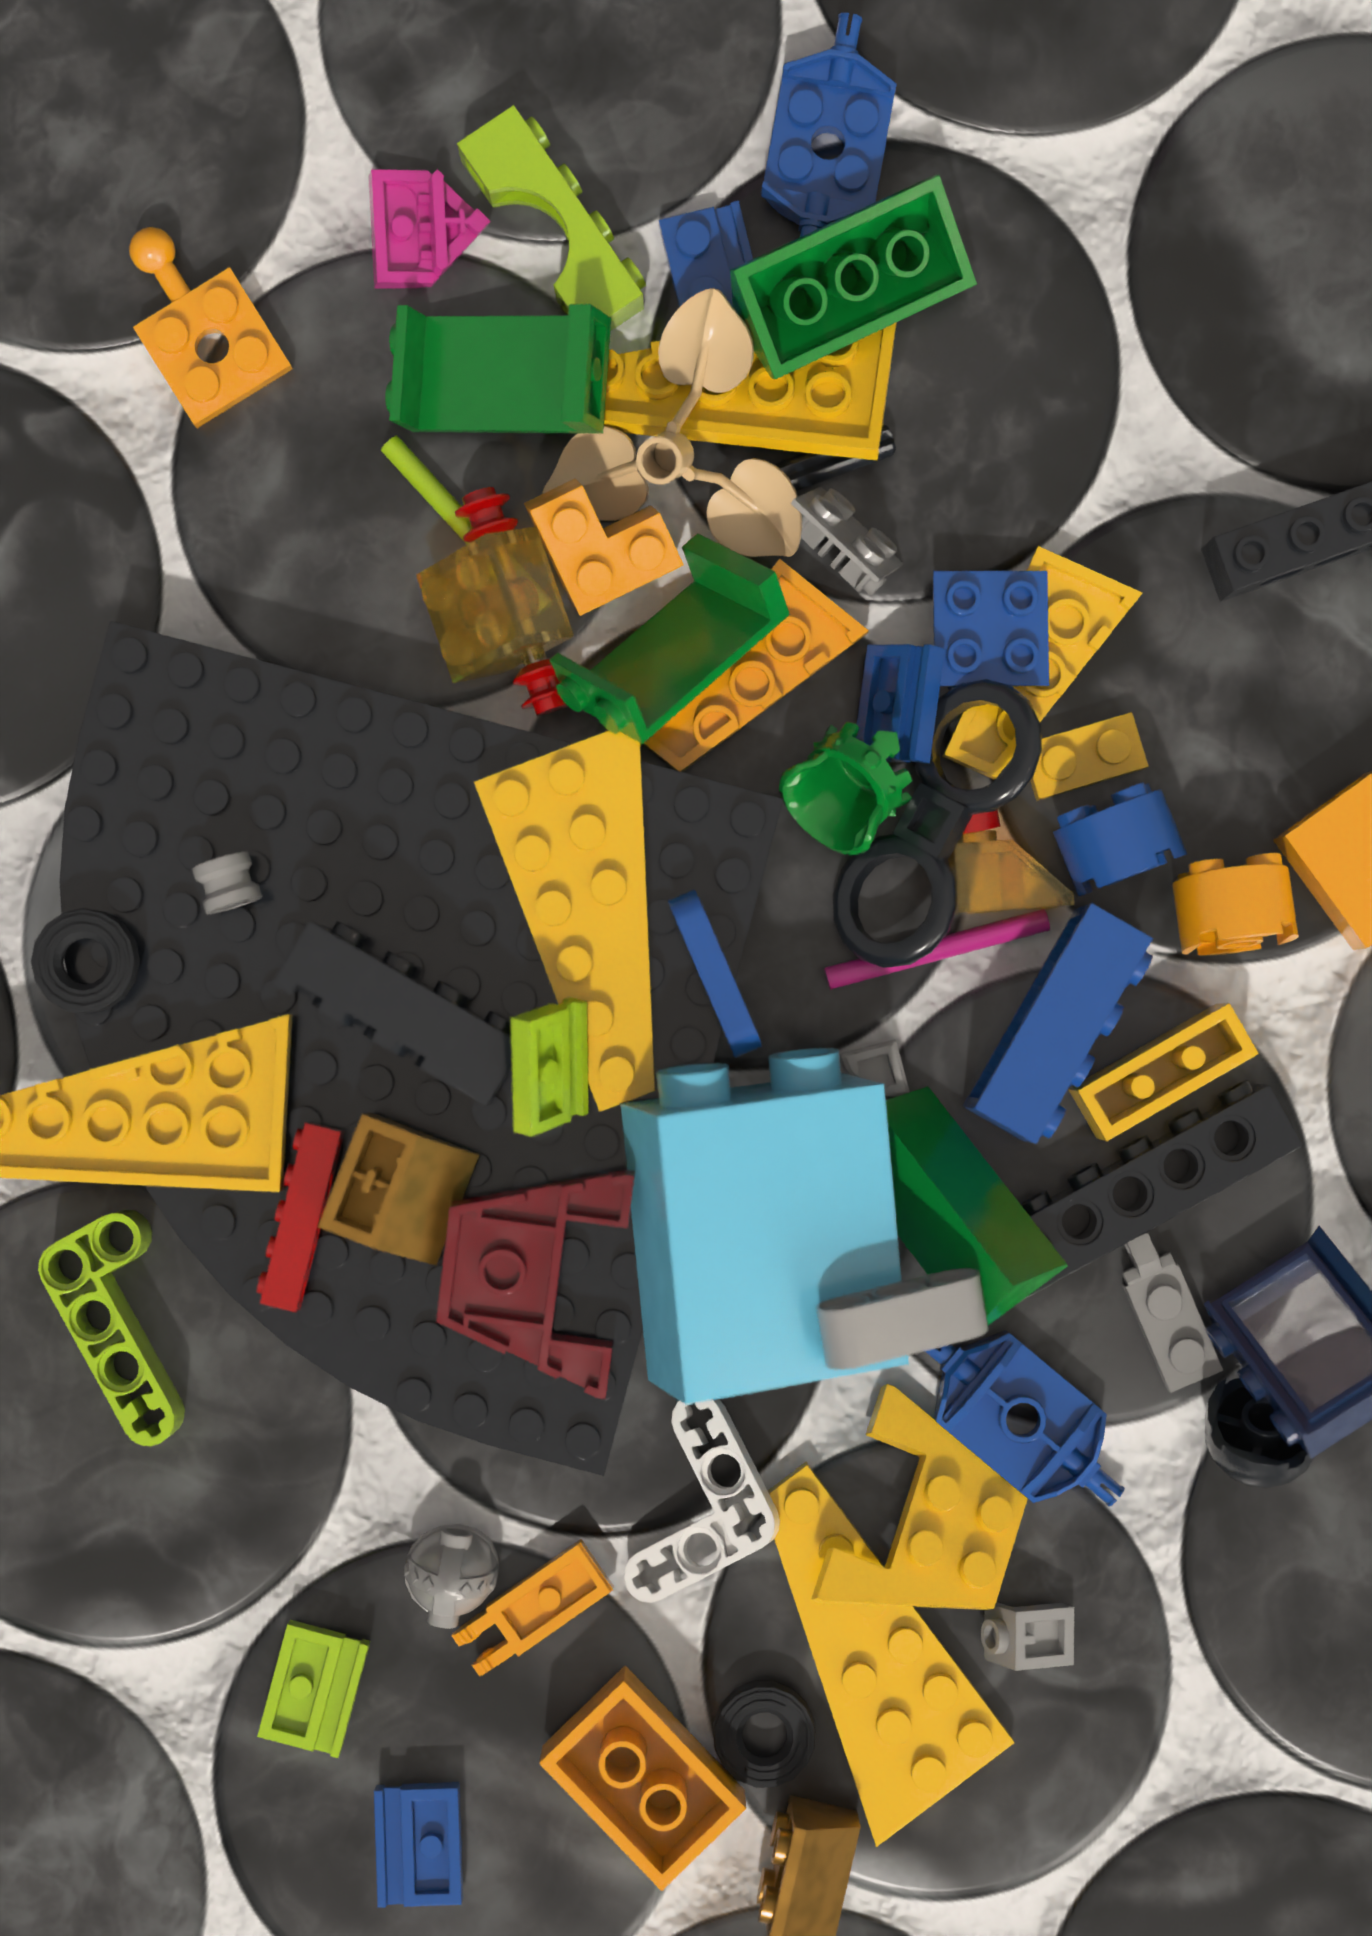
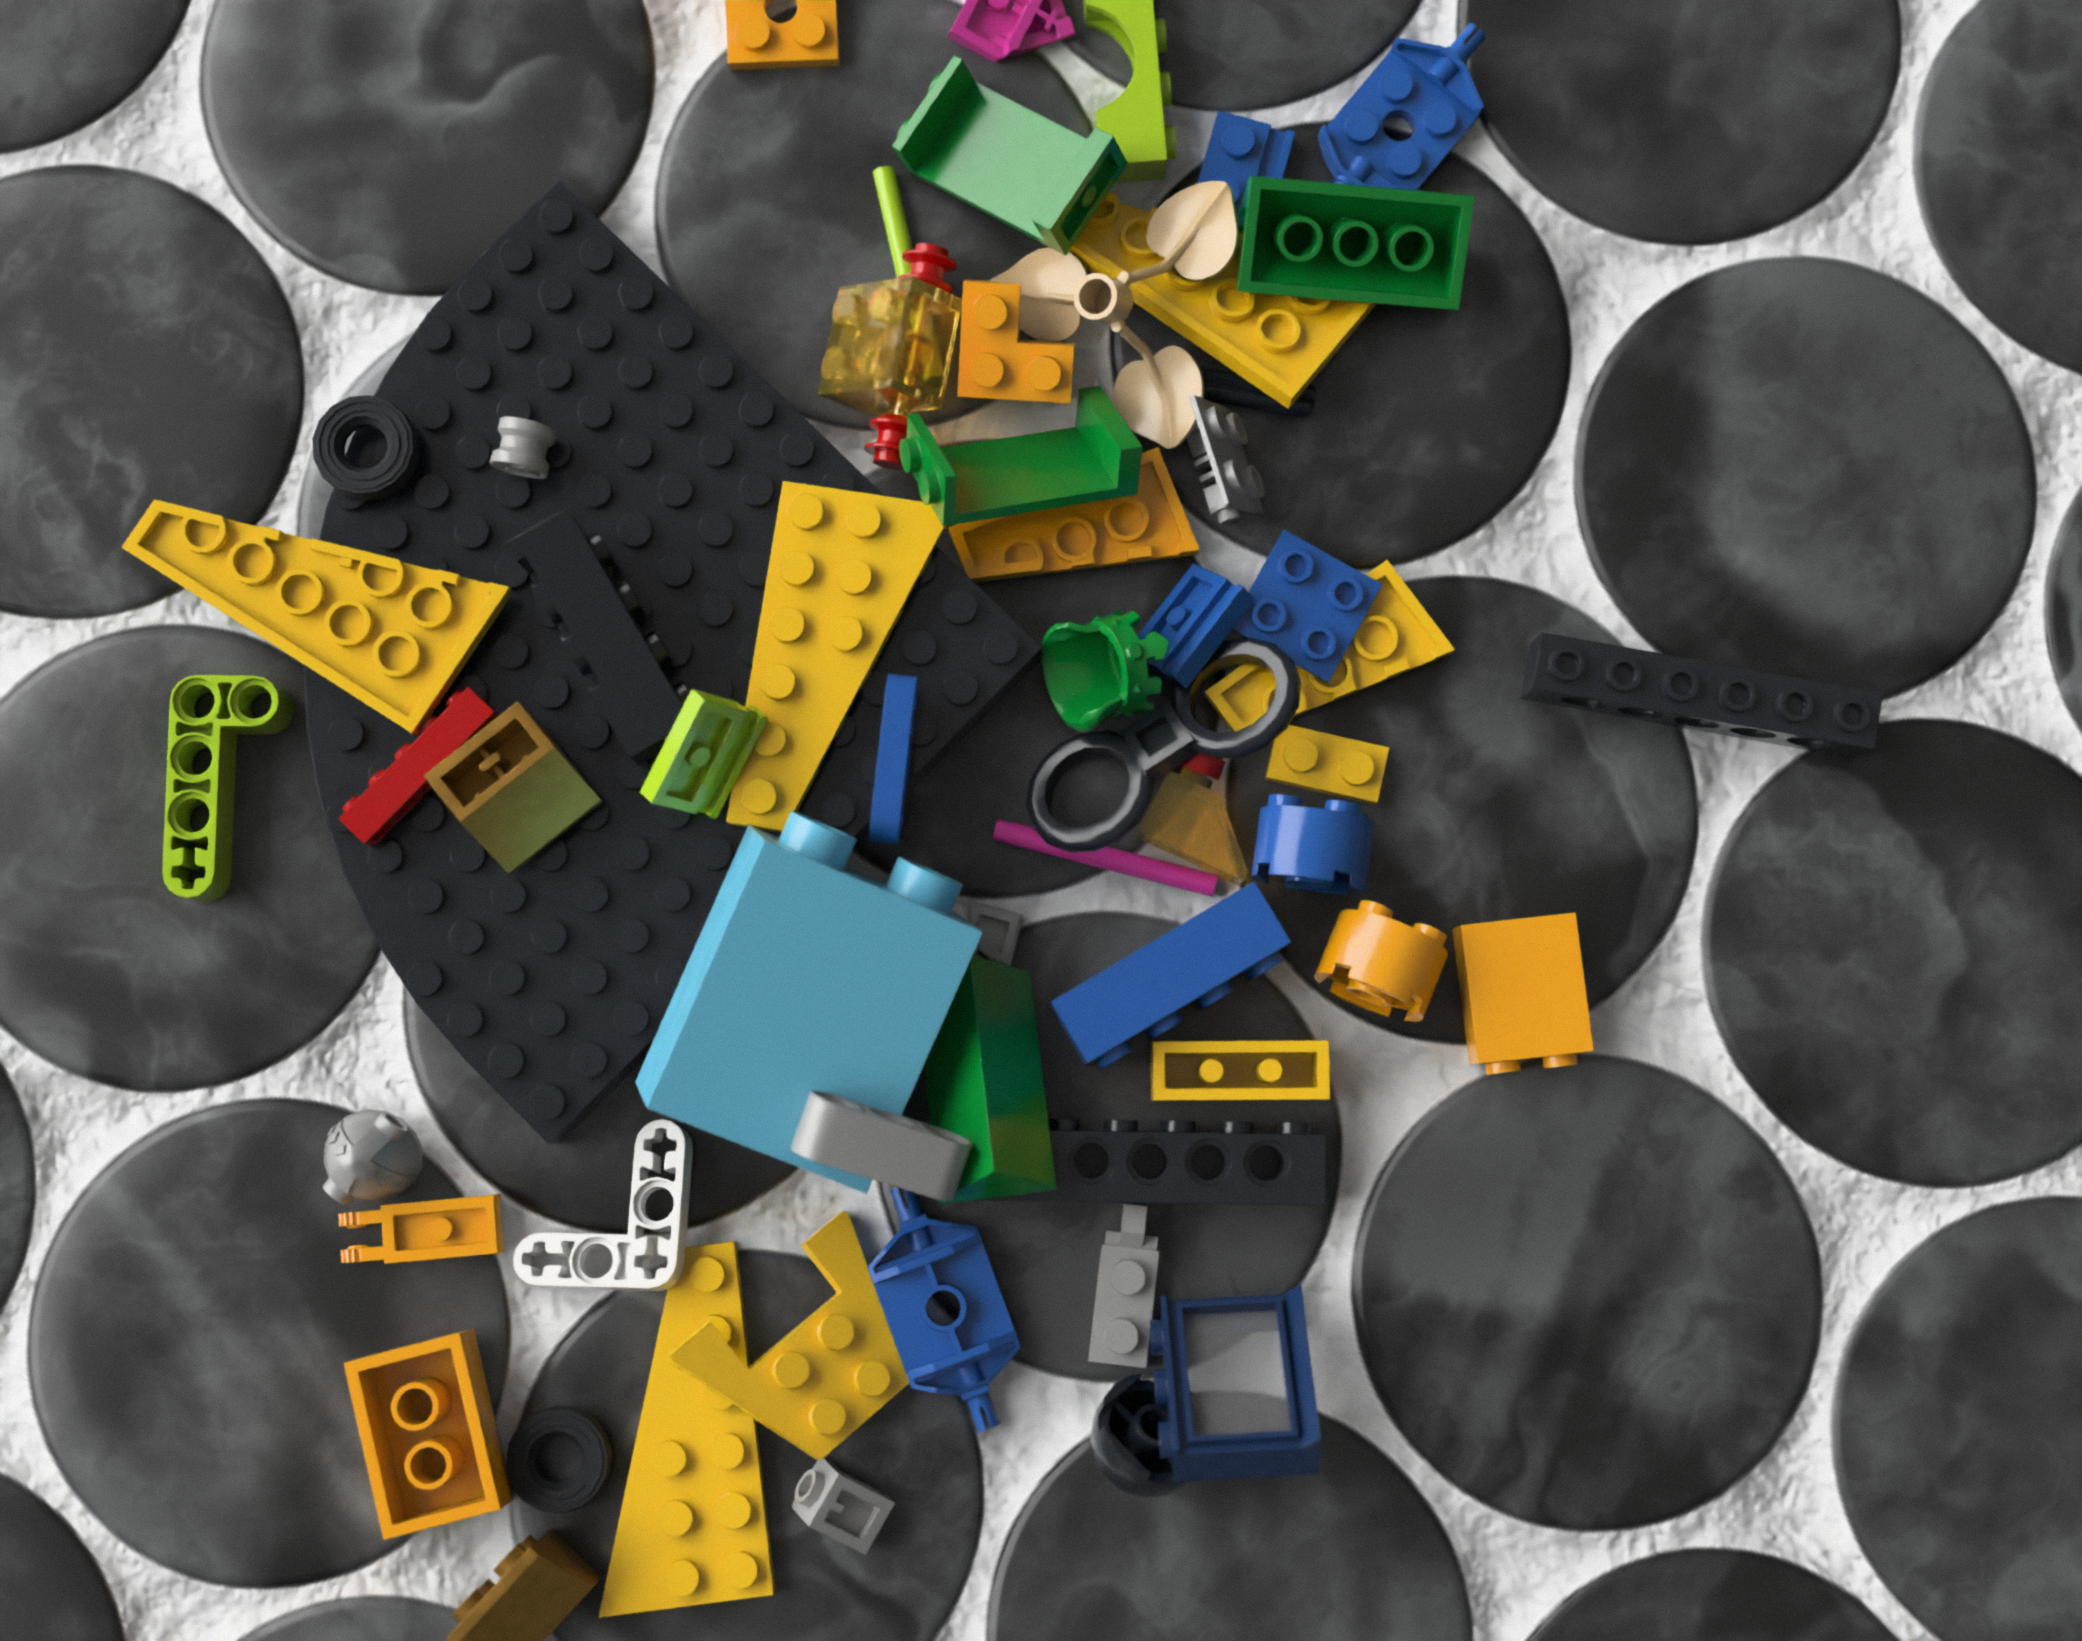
camera: 30 degrees right, 5 degrees down
lime plate [257,1619,371,1758] -> none
blue plate [374,1782,463,1908] -> none
dark red wing [436,1170,636,1399] -> none

